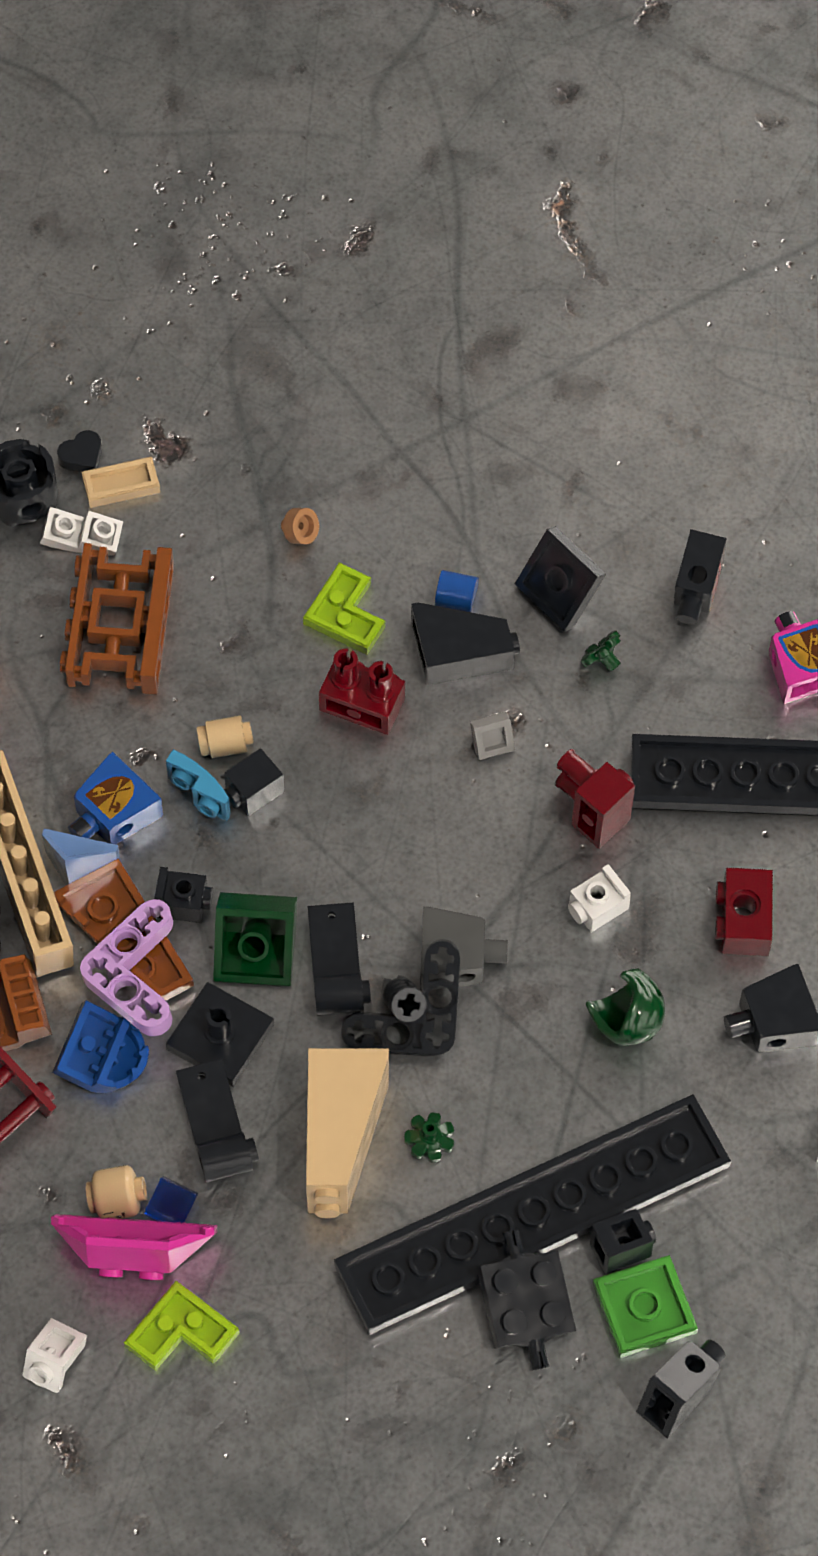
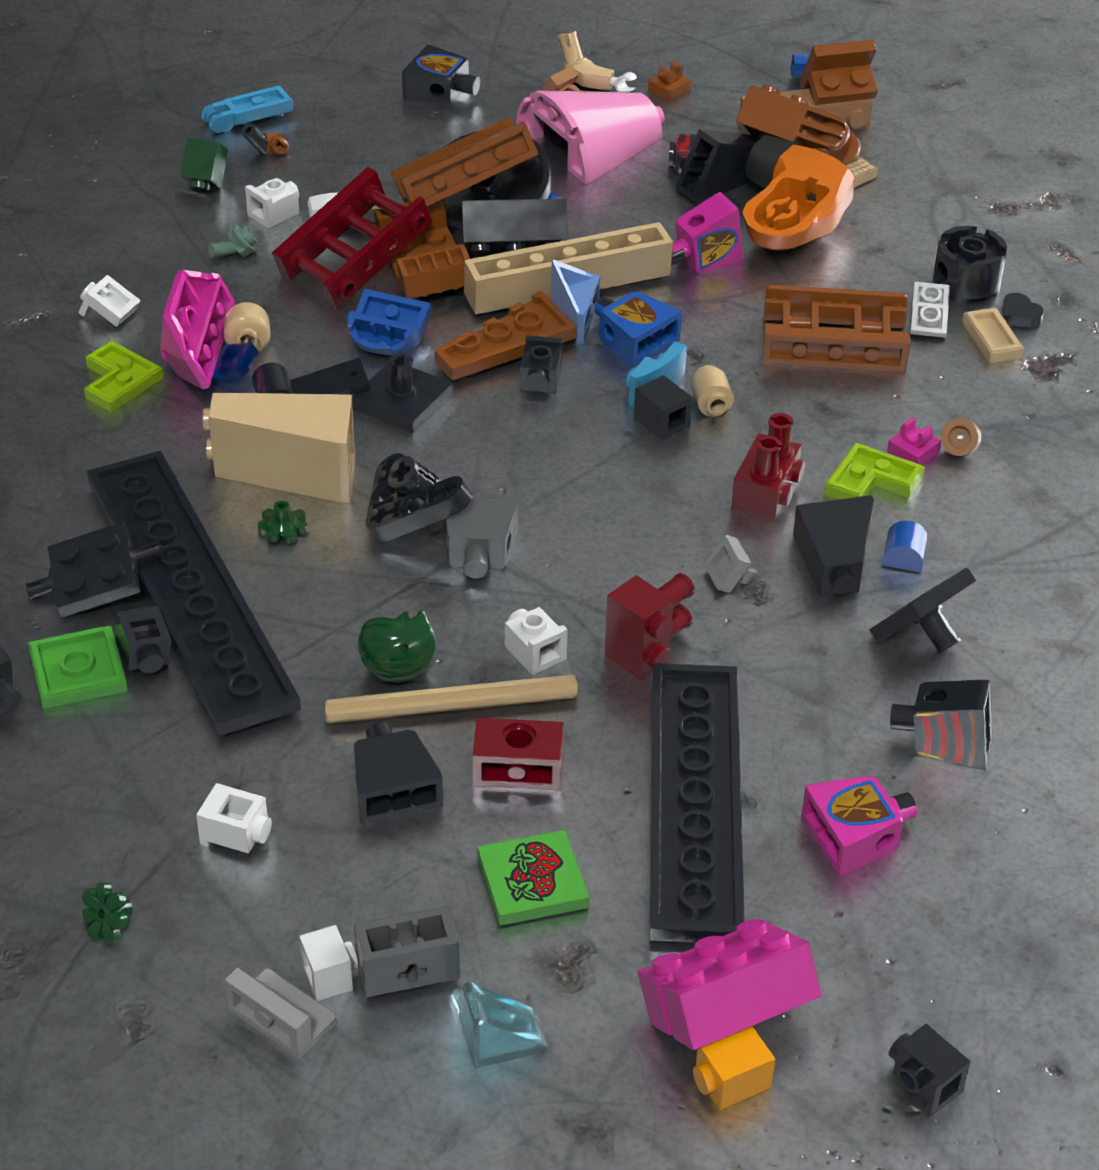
camera: 90 degrees right, 20 degrees down
lavender beam [80,899,173,1036] -> none
dark green slope [213,892,297,986] -> none
black door [308,902,371,1015] -> none
dark green plant [581,630,621,672] -> none
none -> tan axle [324,674,578,724]
none -> dark pink tile [887,417,941,465]

